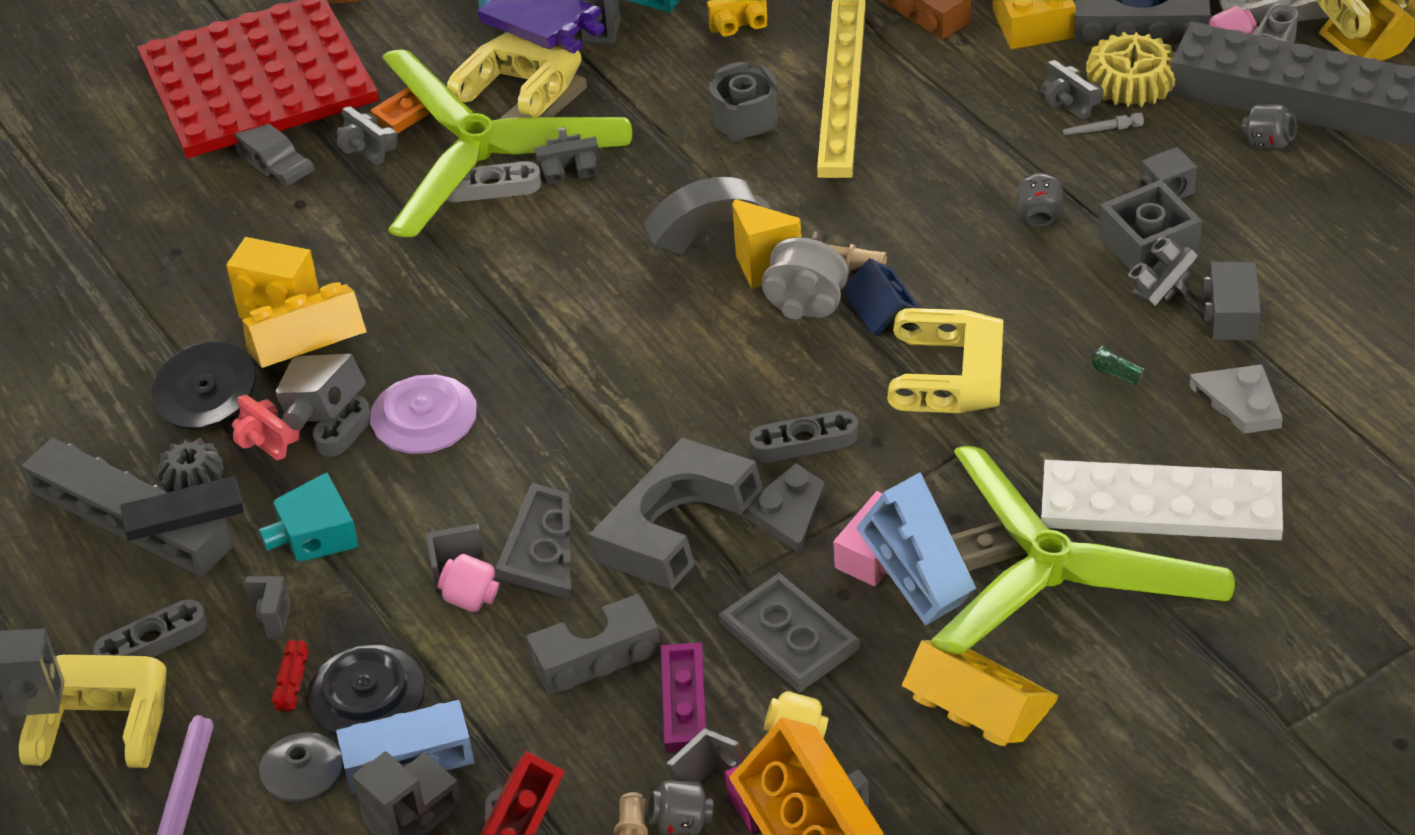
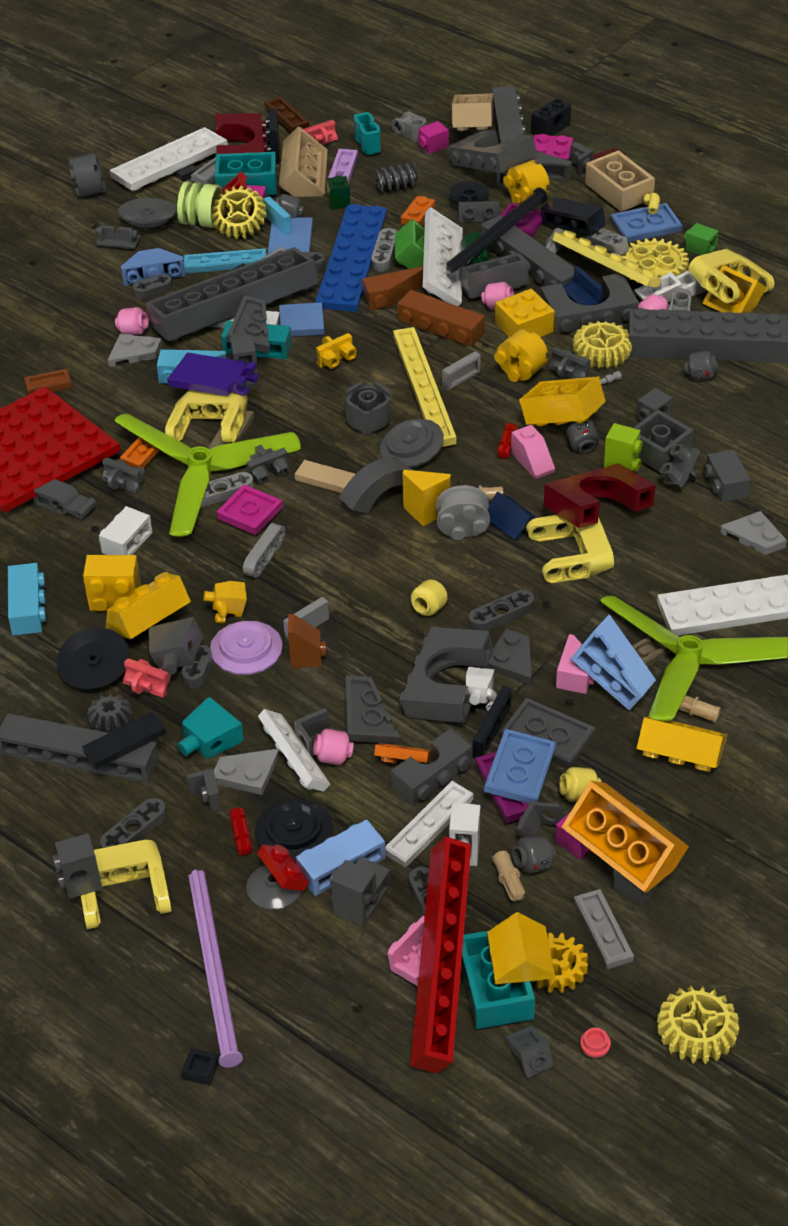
camera: 20 degrees left, 0 degrees up
clear green arm [1092,346,1144,385] -> none
none -> medium azure brick [8,563,46,635]
none -> white brick [99,506,153,555]
none -> yellow piece [203,581,247,624]
none -> light grey wing [214,749,279,795]
none -> dark pink plate [216,484,283,535]
none -> light grey beam [243,523,285,578]
none -> red plate [257,845,309,891]
none -> white plate [258,709,330,792]
none -> light grey tile [283,597,329,641]
none -> dark orange slope [288,614,326,668]
none -> tan tile [295,460,355,493]
none -> orange plate [374,743,431,764]
none -> dark grey piece [380,418,444,468]
none -> white tile [385,781,474,868]
none -> light yellow head [411,579,448,616]
none -> light grey tile [442,351,481,391]
none -> white brick [449,803,480,866]
none -> white piece [465,667,497,711]
none -> black tile [473,685,512,758]
none -> medium blue tile [484,729,557,804]
none -> yellow brick [494,329,548,382]
none -> red axle [497,423,517,459]
none -> bright pink slope [511,425,555,480]
none -> yellow brick [519,376,606,426]
none -> dark red arch [543,463,656,528]
none -> lime brick [604,423,643,472]
none -> tan axle [679,695,721,723]

